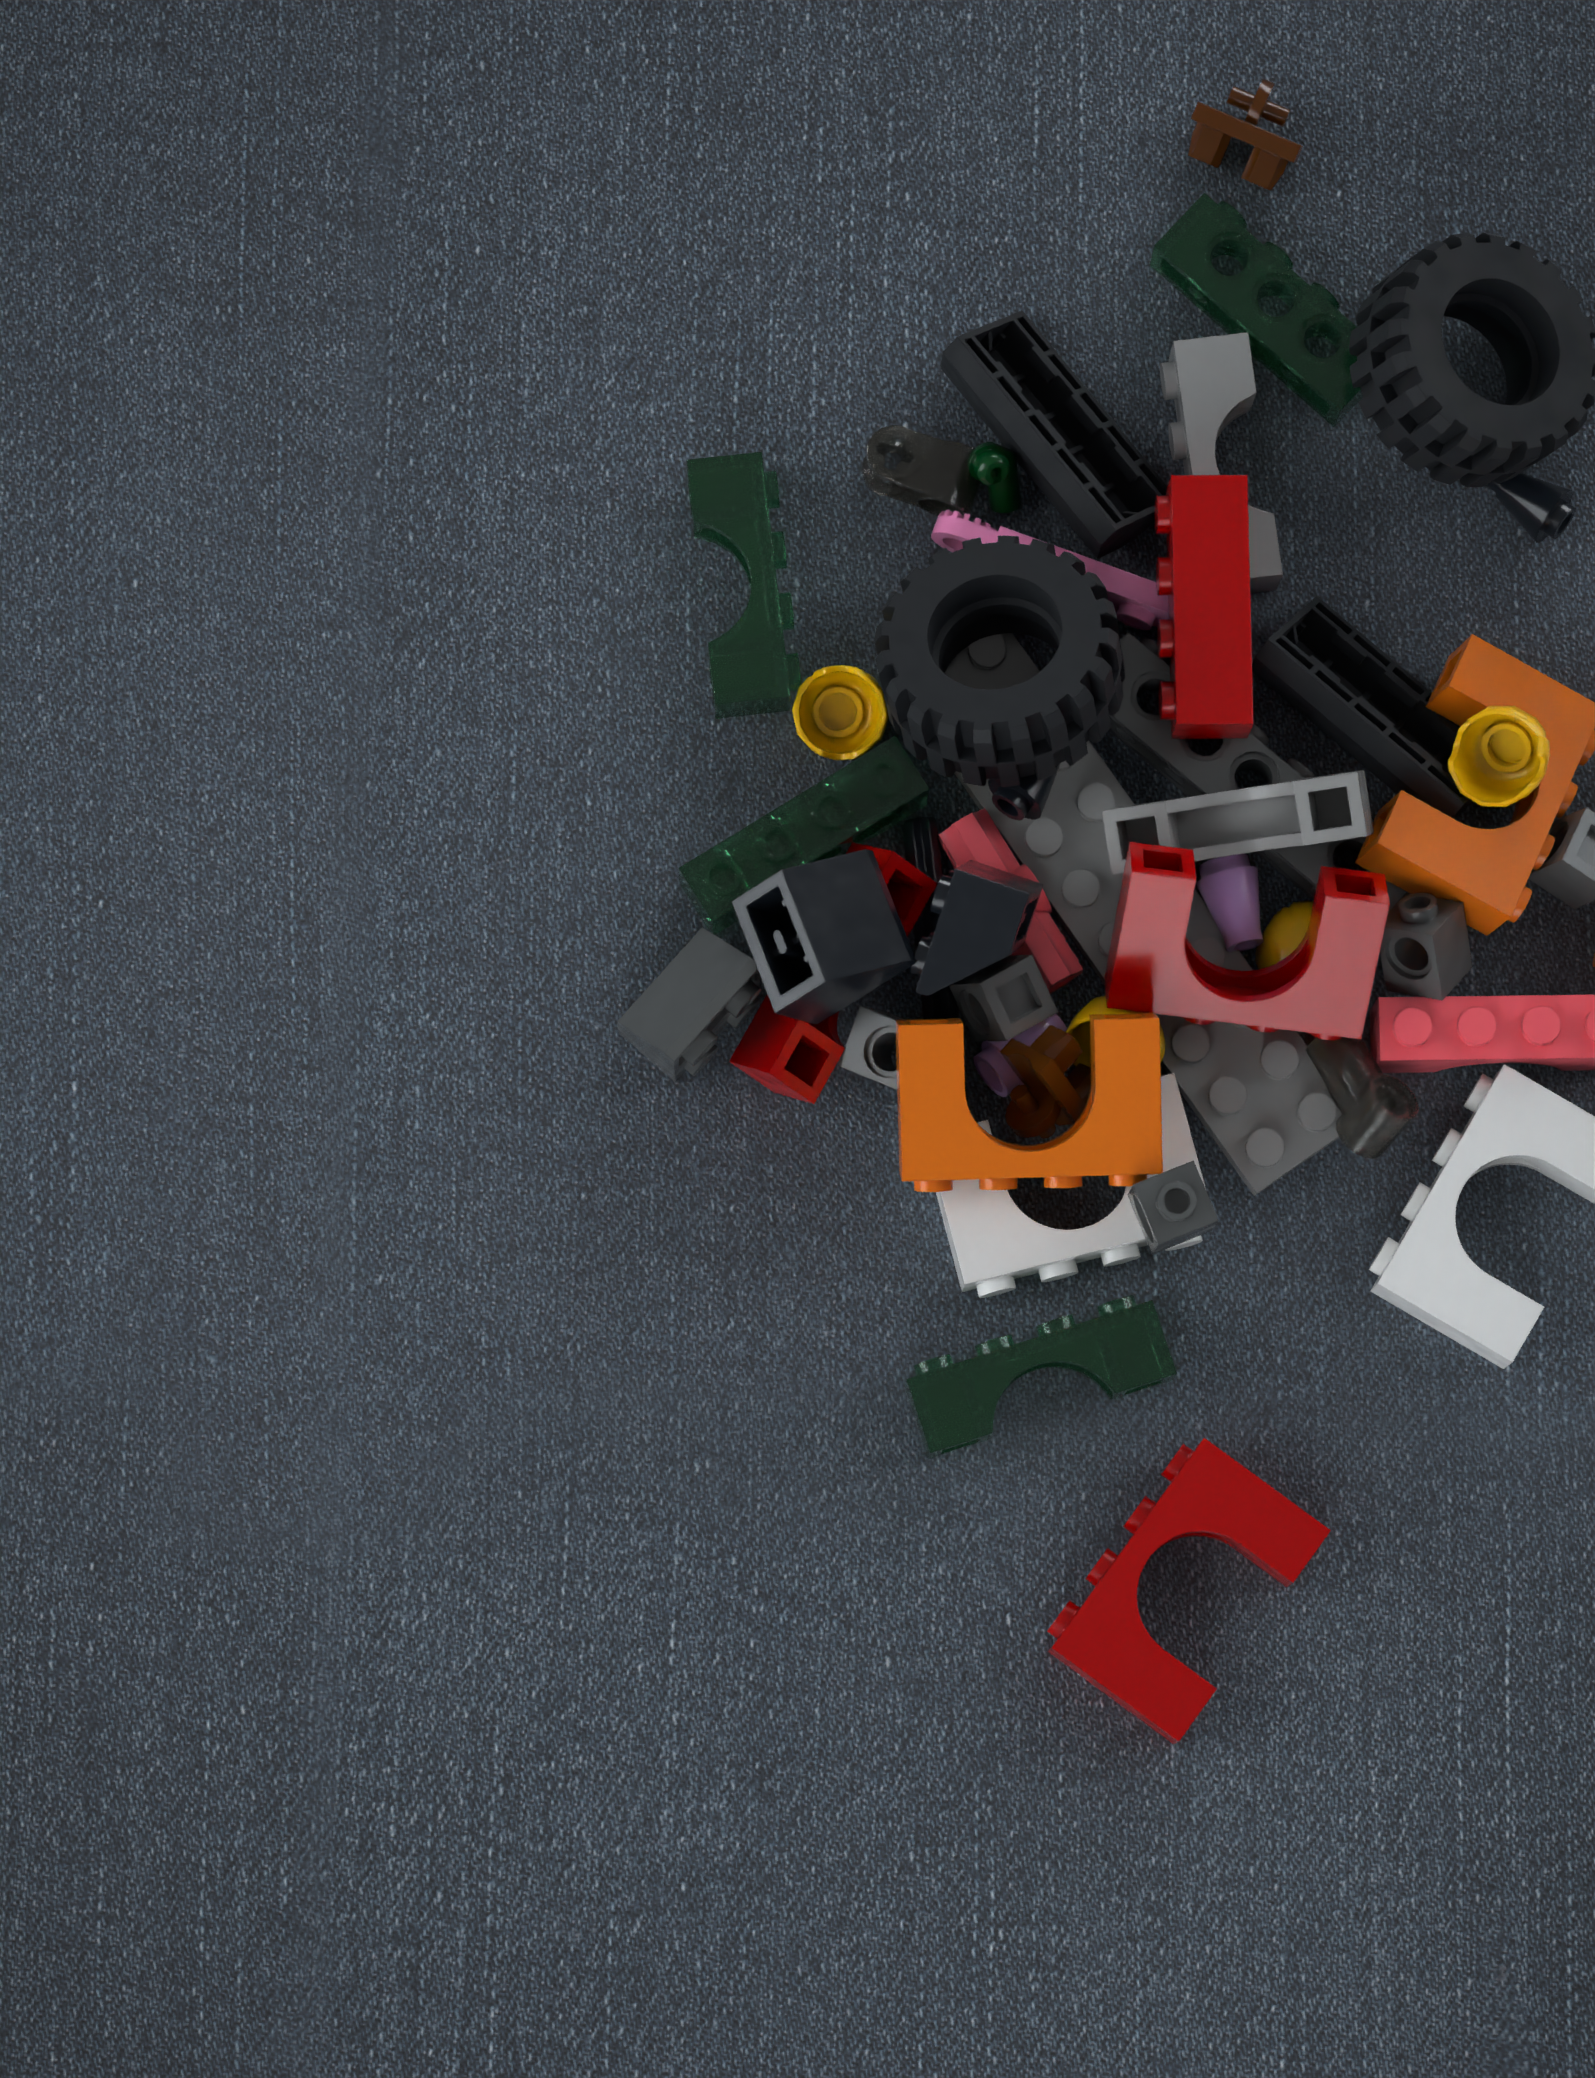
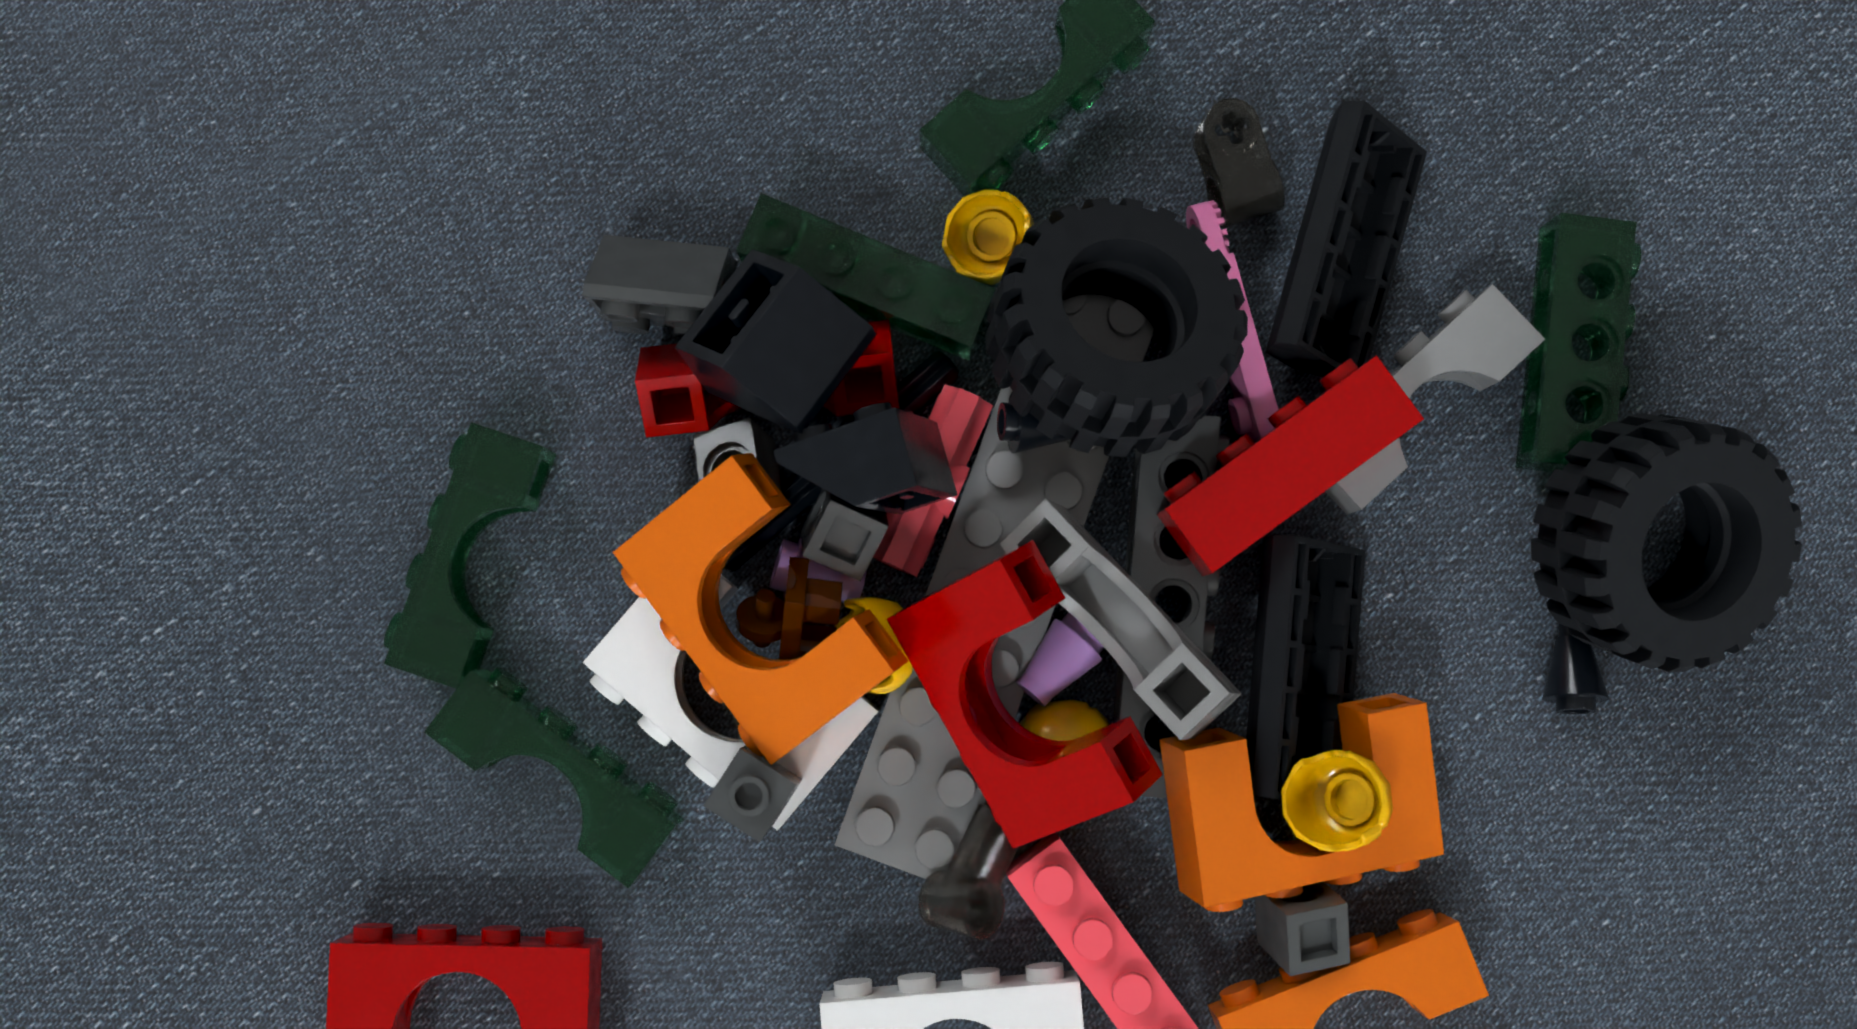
camera: 60 degrees right, 5 degrees up
dark green arm [968,442,1021,513] -> none
reddish brown hips [1188,79,1303,191] -> none
dark grey brick [1380,893,1473,1000] -> none
none -> clear green arch [384,422,556,689]

